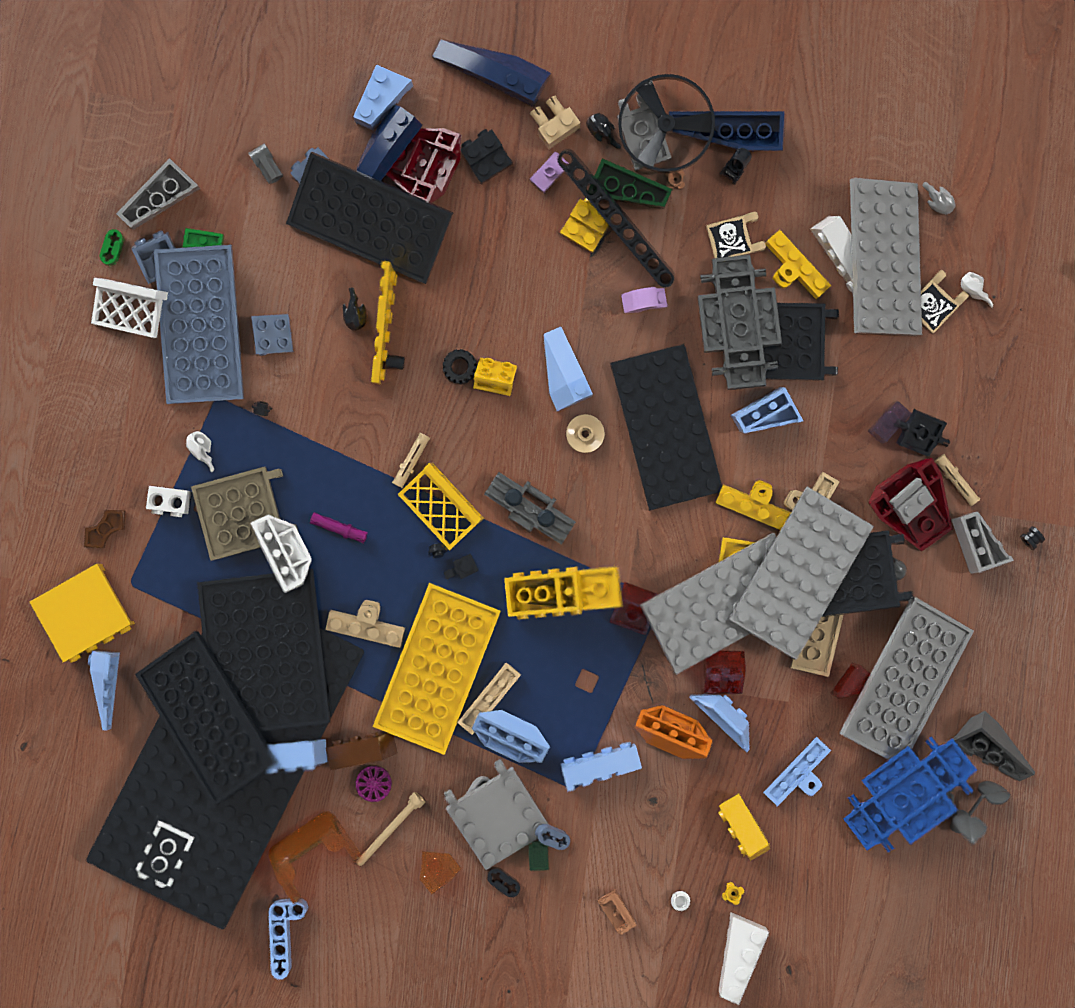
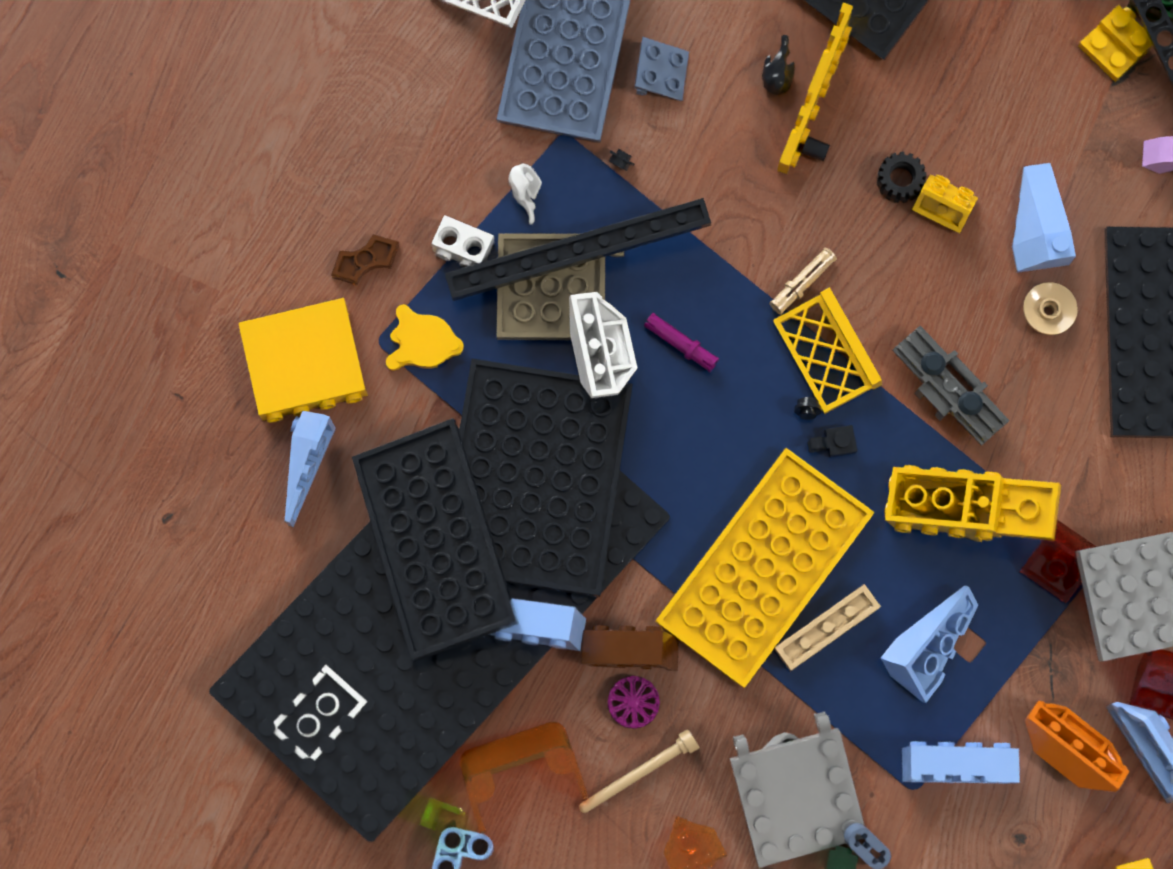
camera: 15 degrees right, 10 degrees down
tan plate [326,600,405,648] -> none
light blue wedge [472,710,550,763] -> none
none -> yellow tile [386,304,464,371]
none -> clear neon green panel [420,798,465,831]
none -> black plate [445,198,711,301]
none -> light blue wedge [881,585,978,703]

